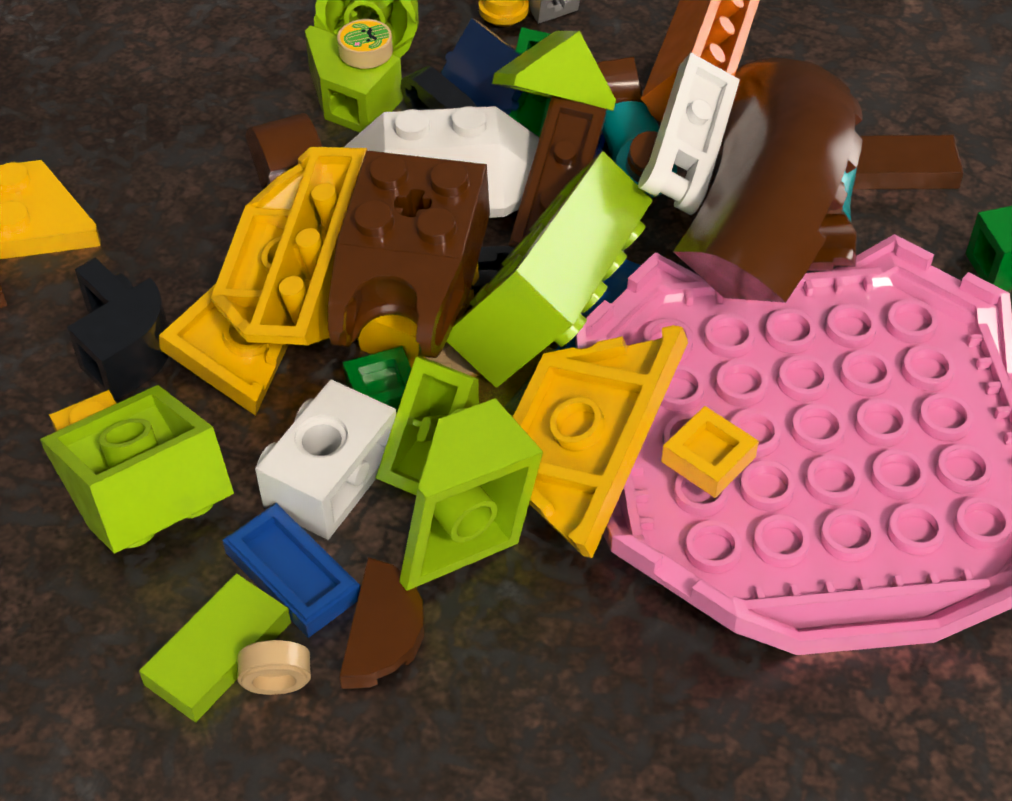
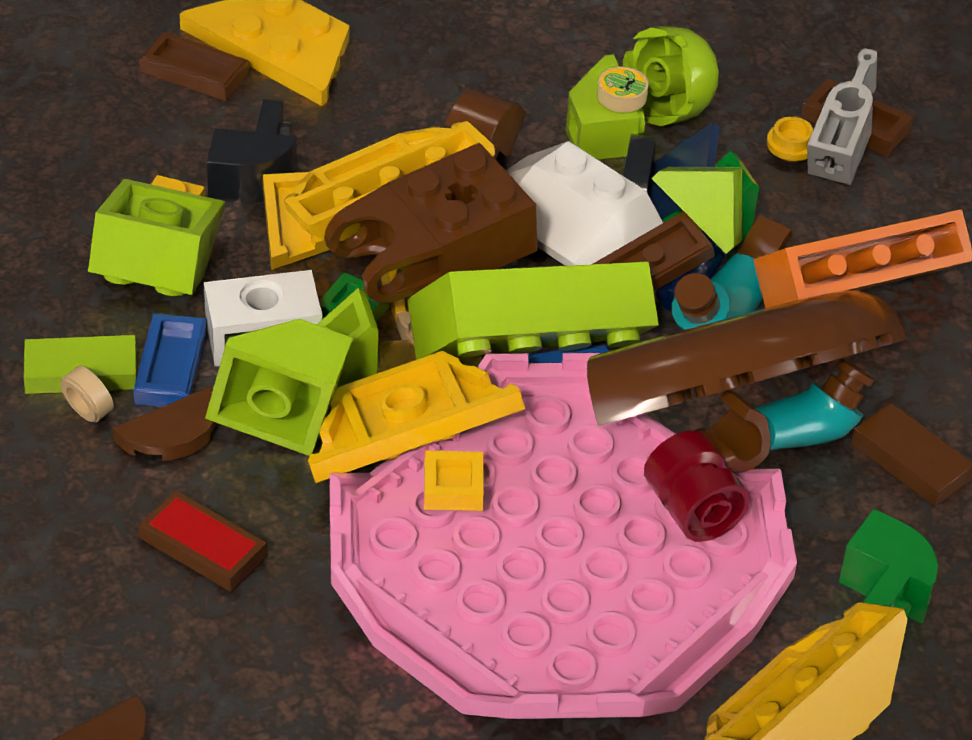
camera: 45 degrees right, 5 degrees down
white plate [638,53,740,215] -> none
none -> tile [138,490,267,592]
none -> dark red wheel [643,431,750,542]

